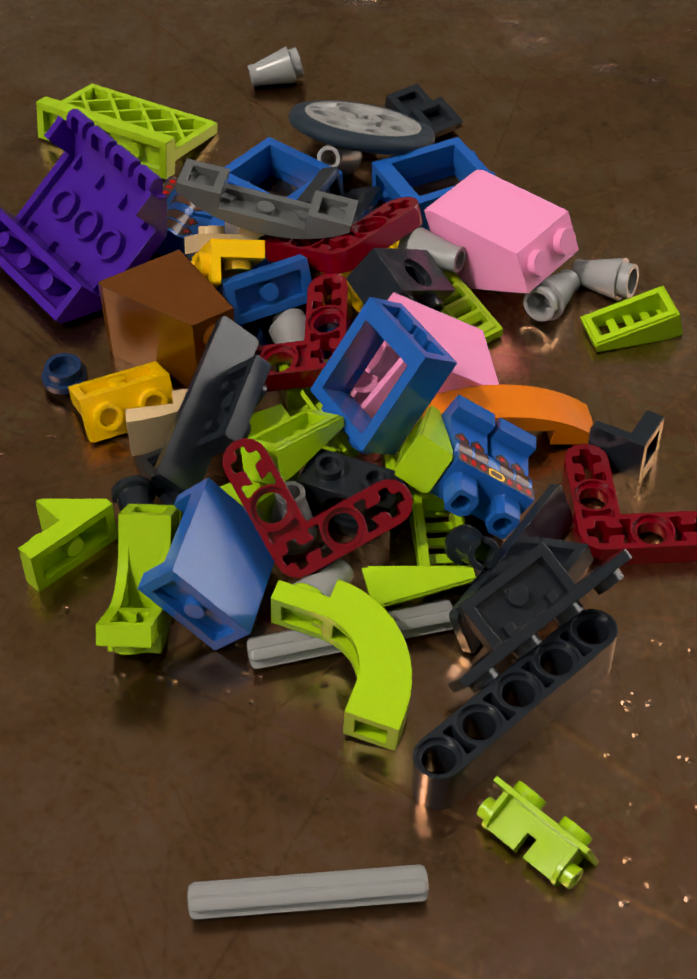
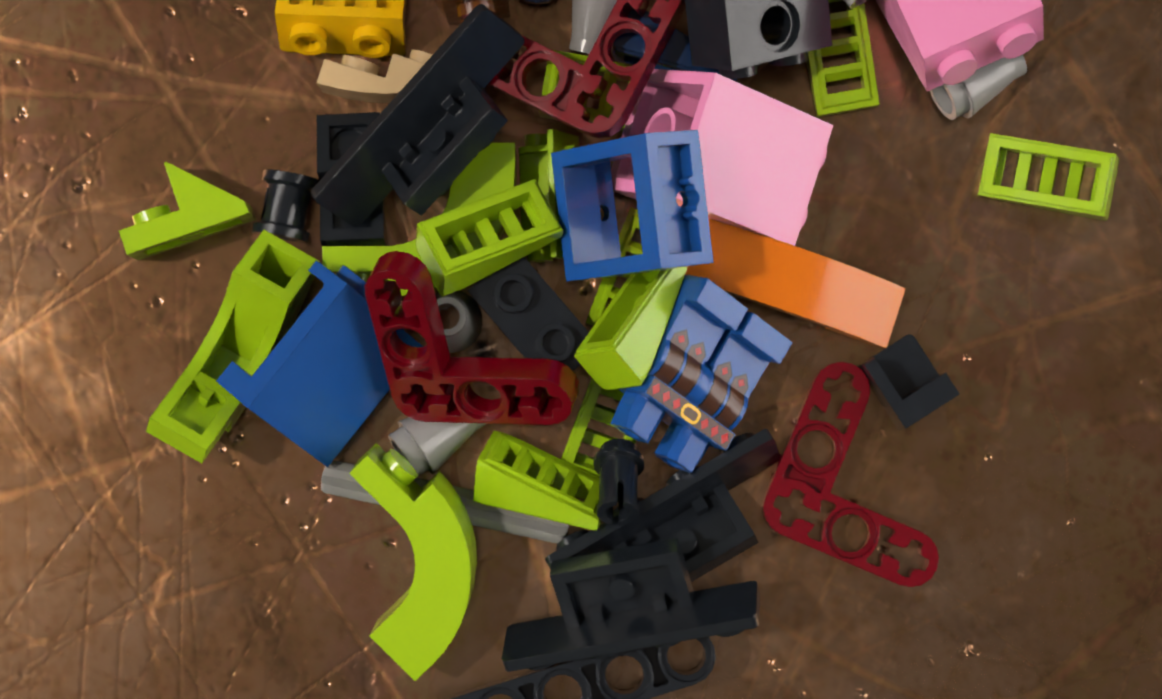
camera: 30 degrees right, 40 degrees up
light grey cone [571,258,639,301] -> none

